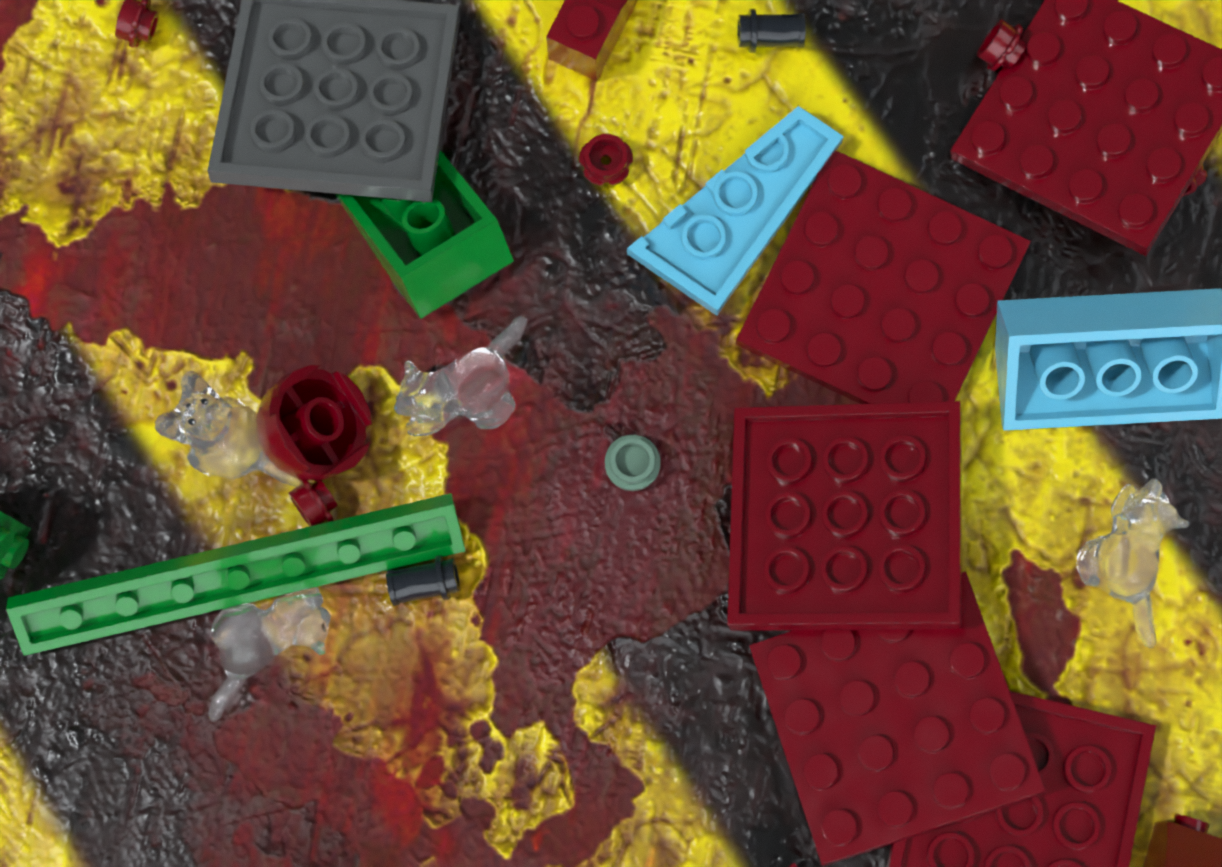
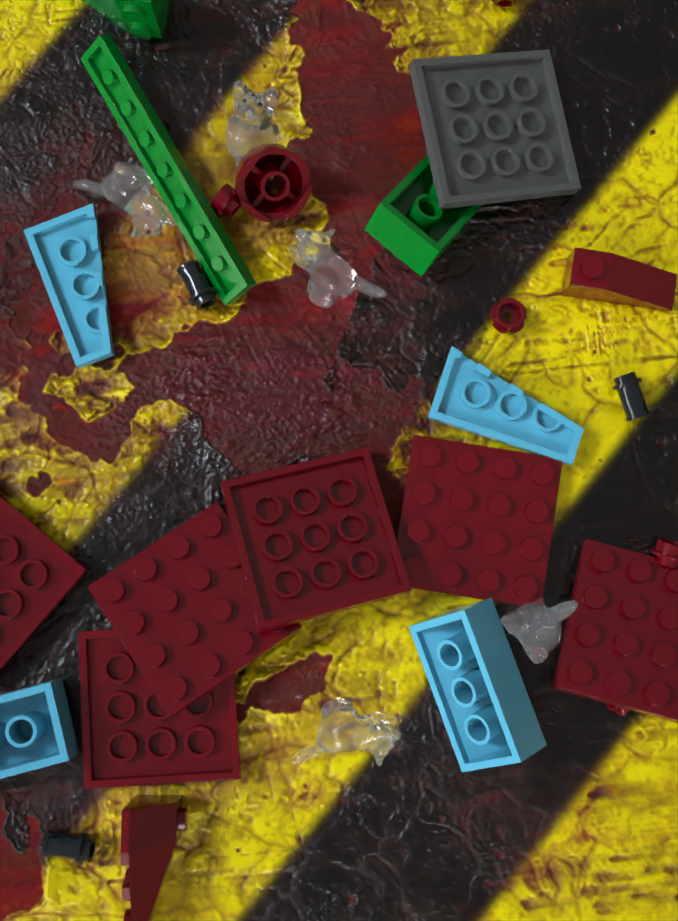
camera: 70 degrees right, 5 degrees up
sand green plate [605,435,661,491] -> none
none -> medium azure wing [23,203,114,369]
none -> clear animal [500,598,578,664]

